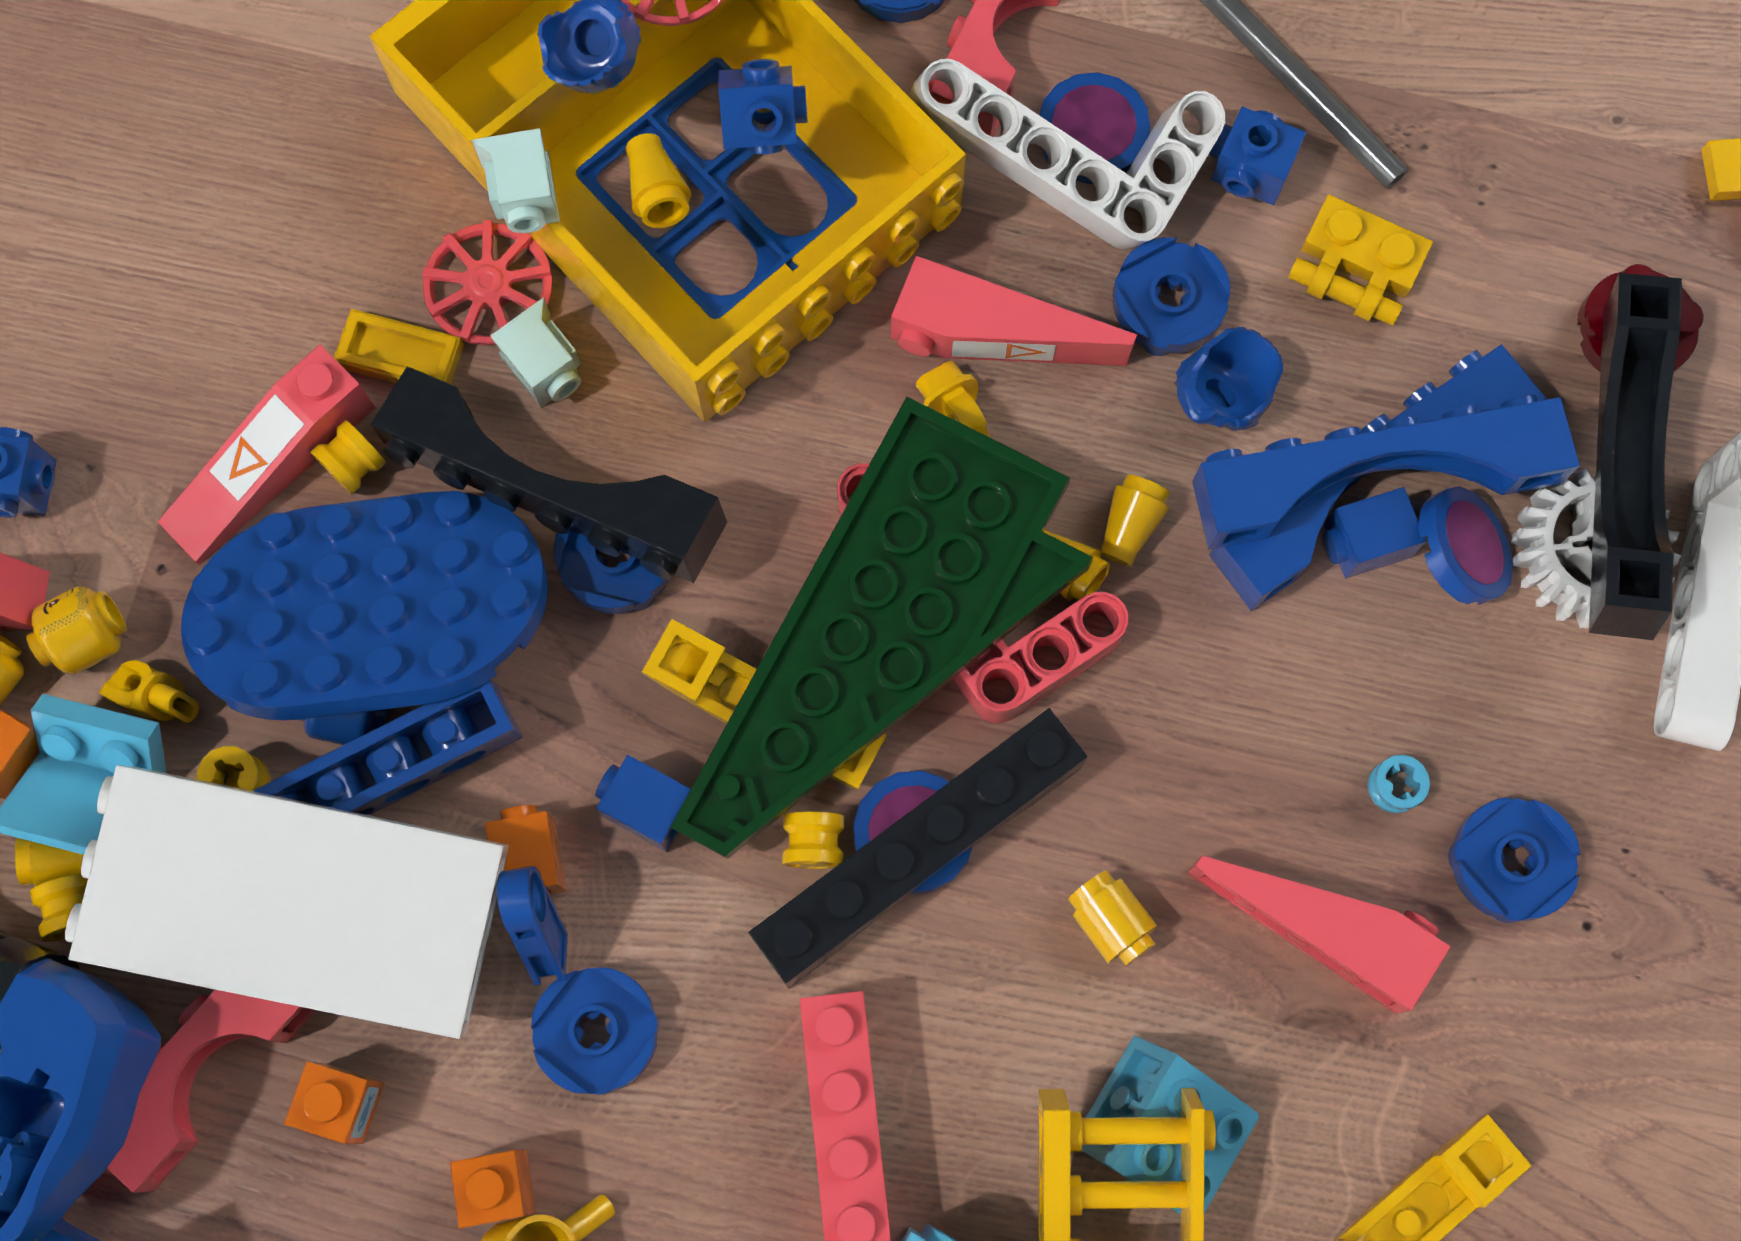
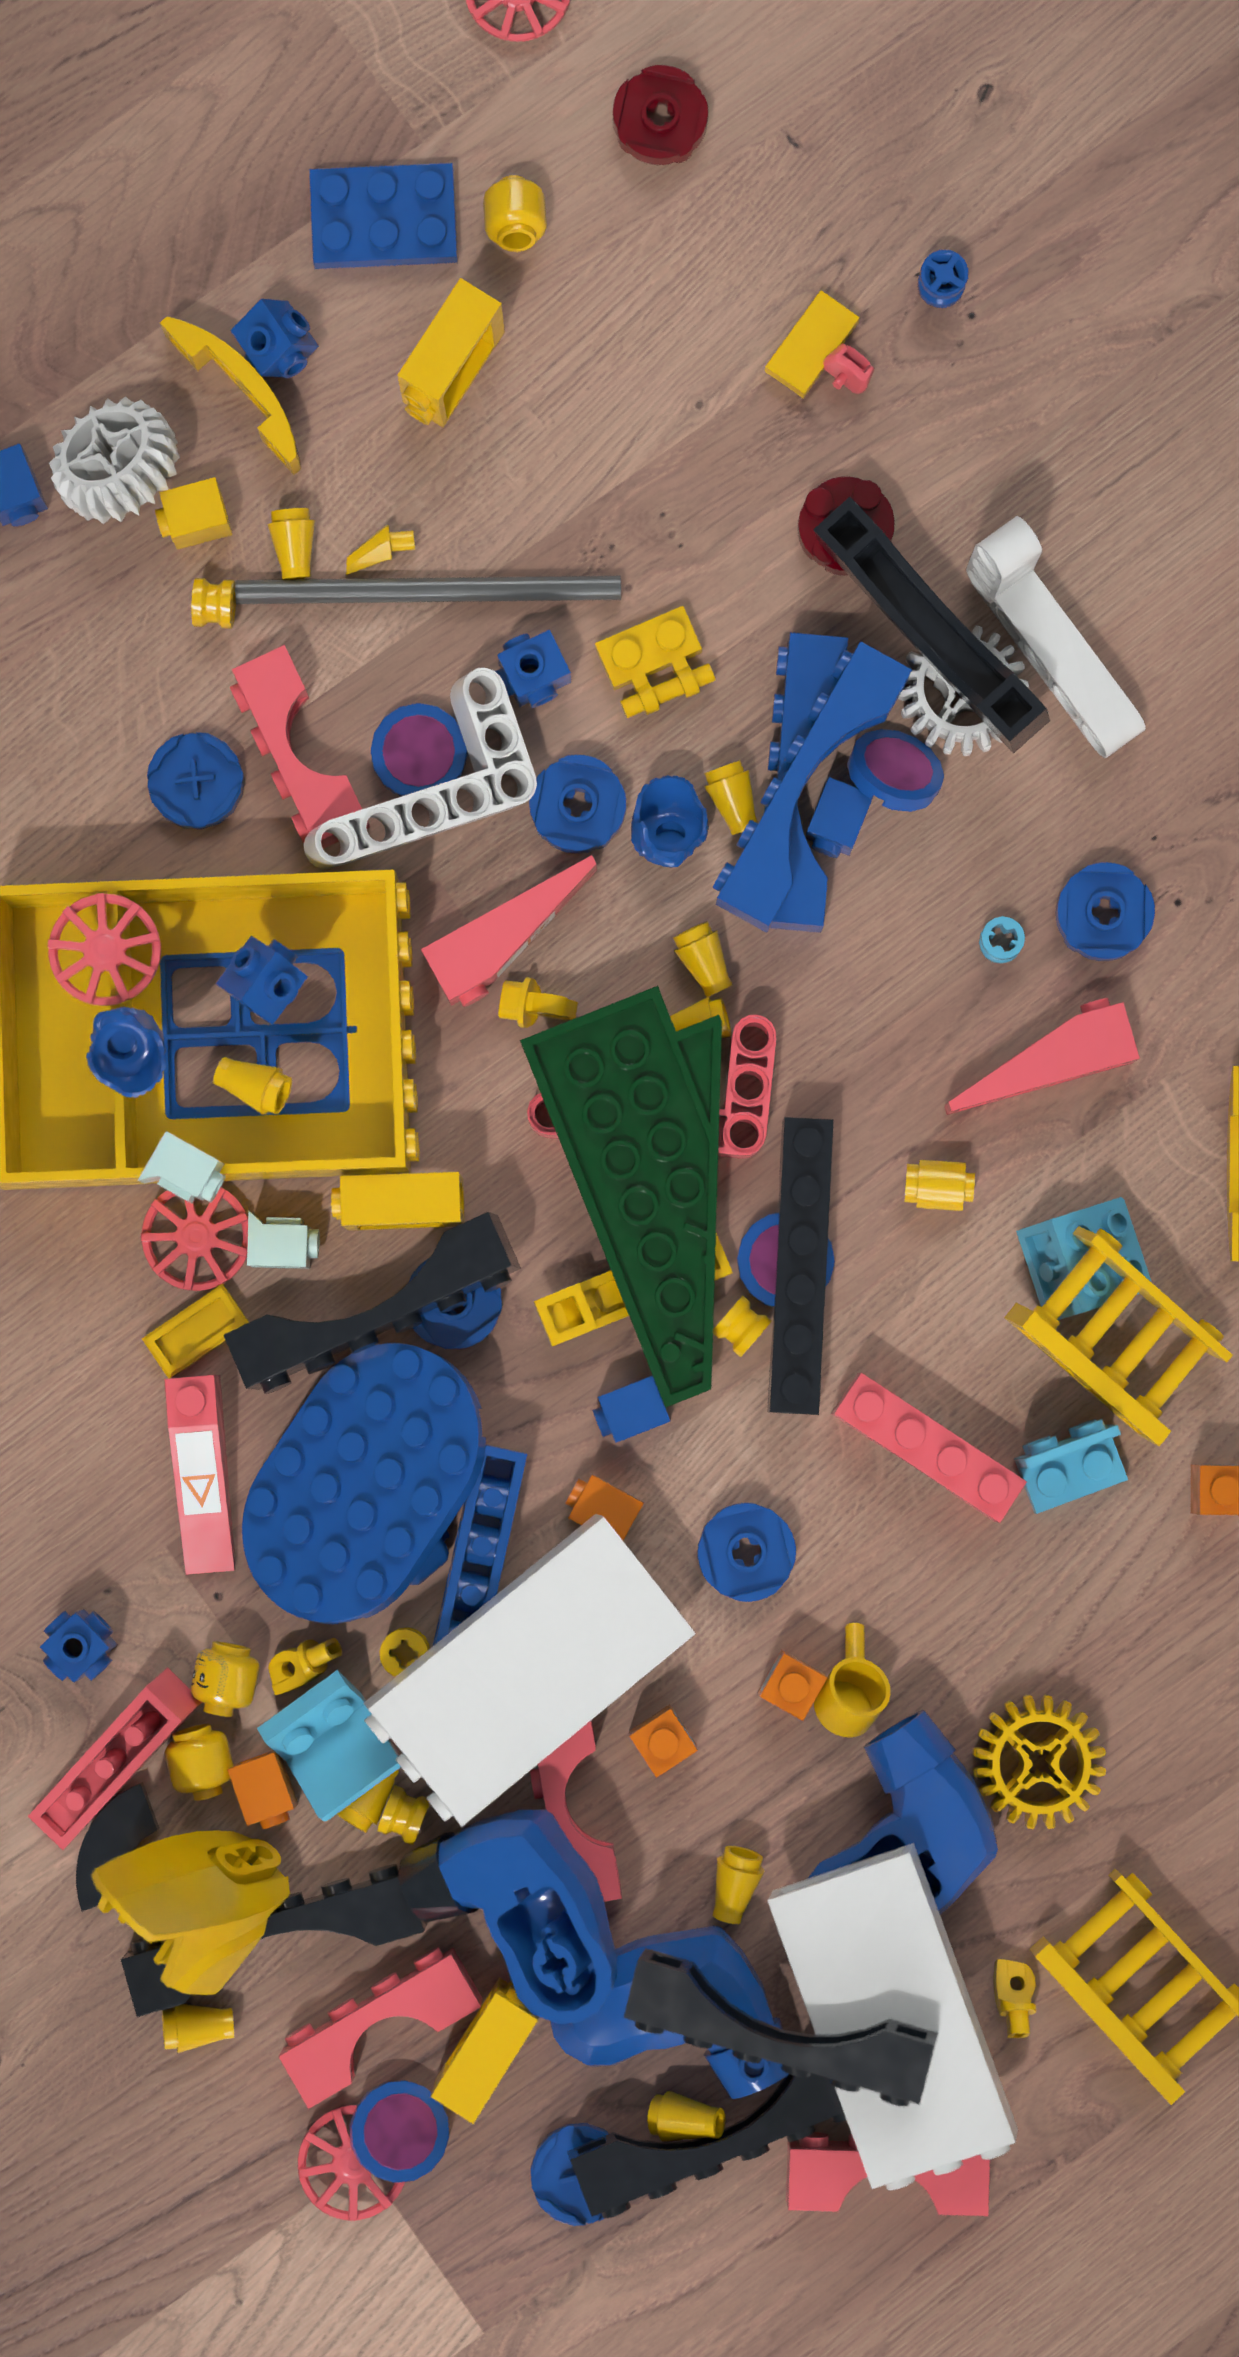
camera: 50 degrees left, 10 degrees up
yellow wheel [310,420,387,495] -> none
blue piece [497,866,568,986] -> none
none -> yellow window [331,1172,465,1231]
none -> yellow cone [704,760,758,835]

